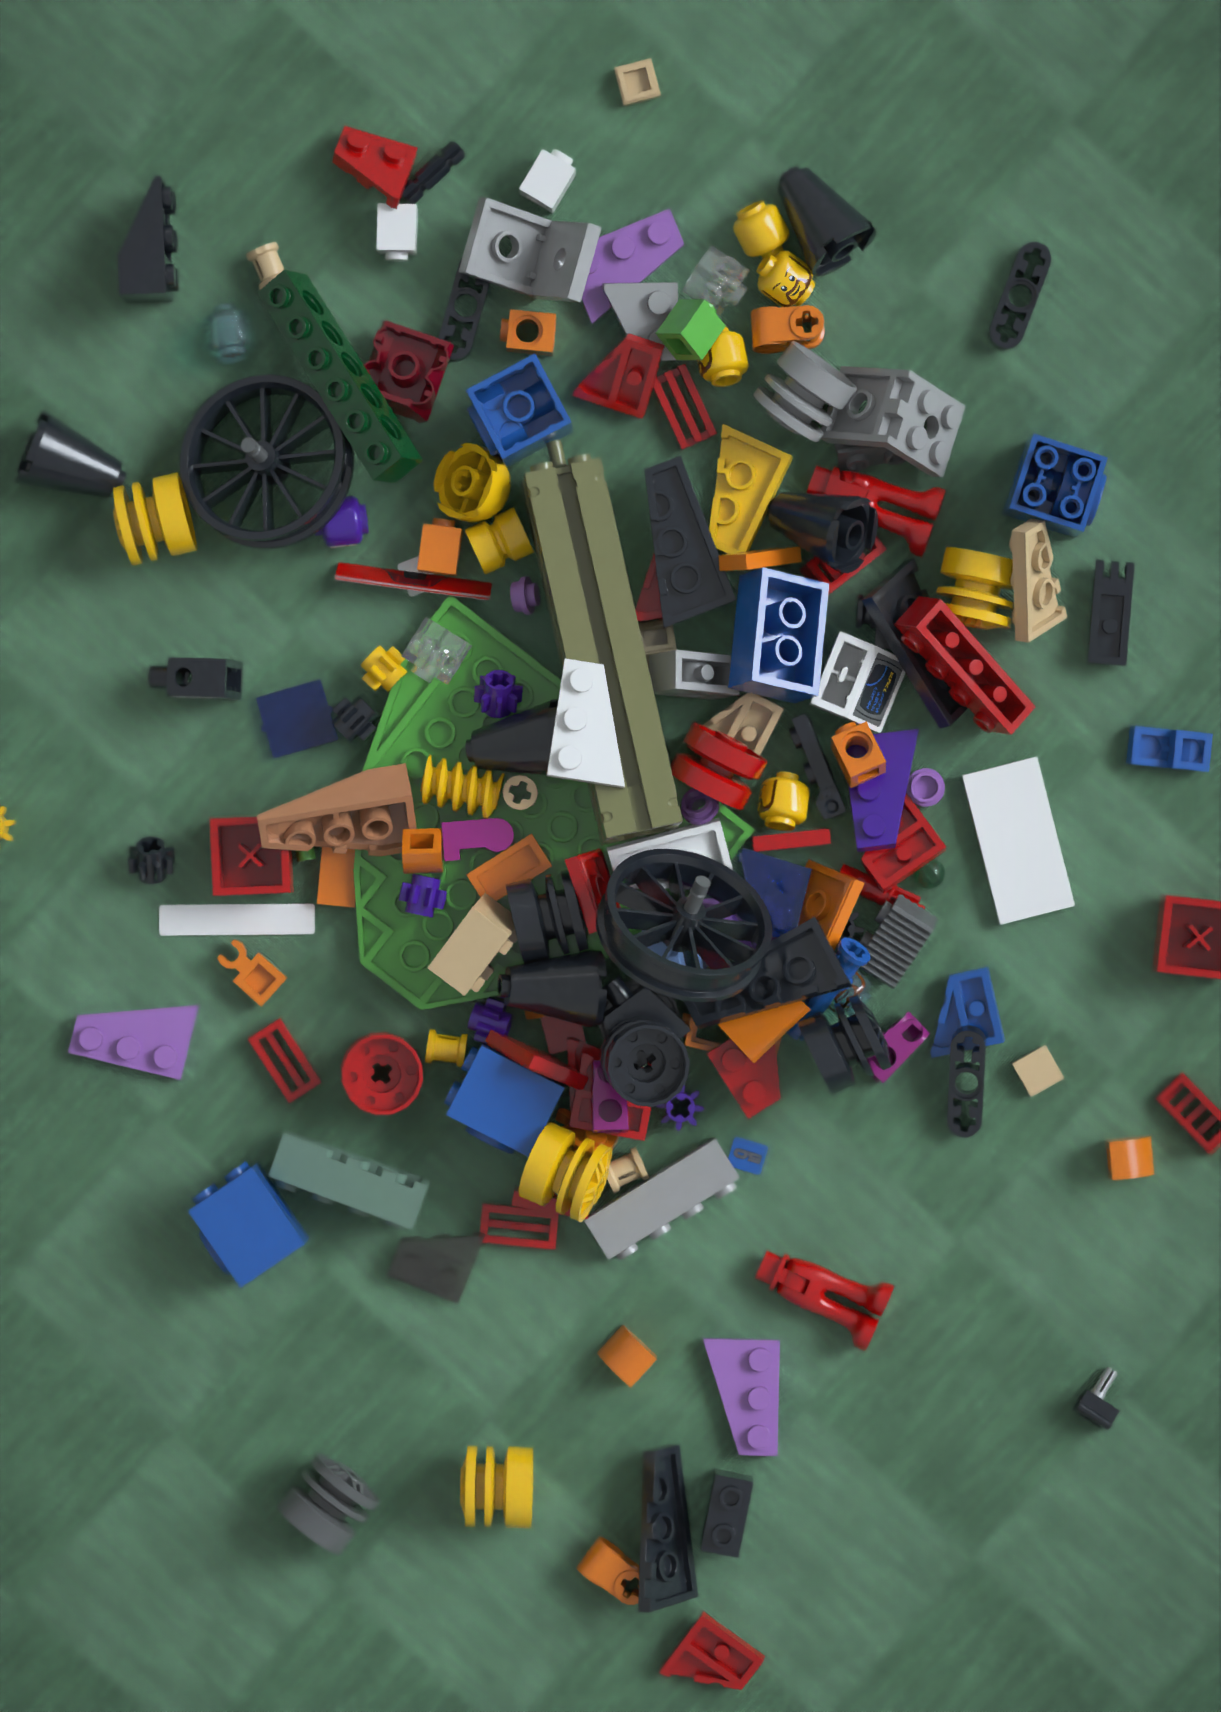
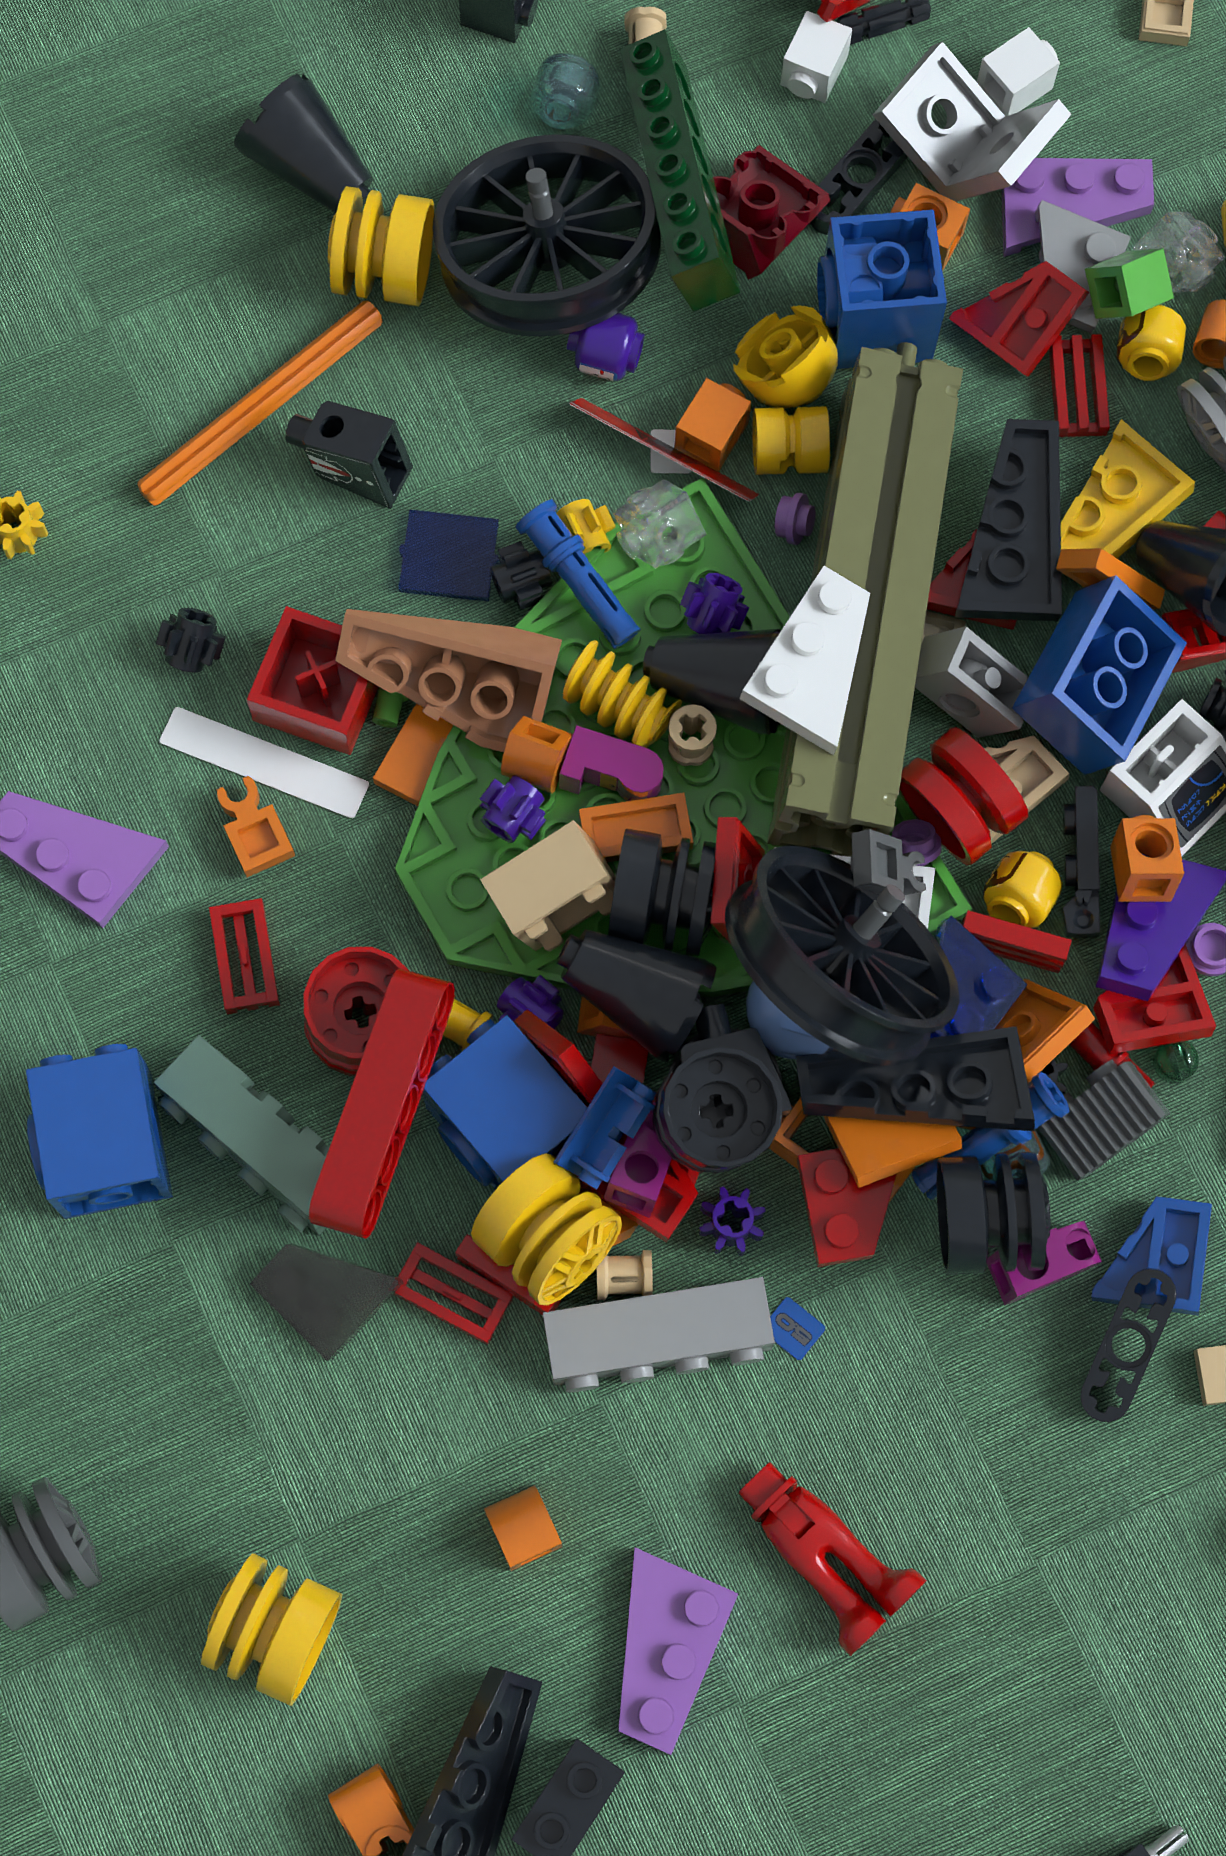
camera: 20 degrees right, 15 degrees down
none -> orange axle [137,300,383,506]
none -> red beam [309,968,455,1239]
none -> blue pin [515,499,641,650]
none -> blue hinge [554,1066,657,1189]
none -> dark grey plate [850,829,926,895]

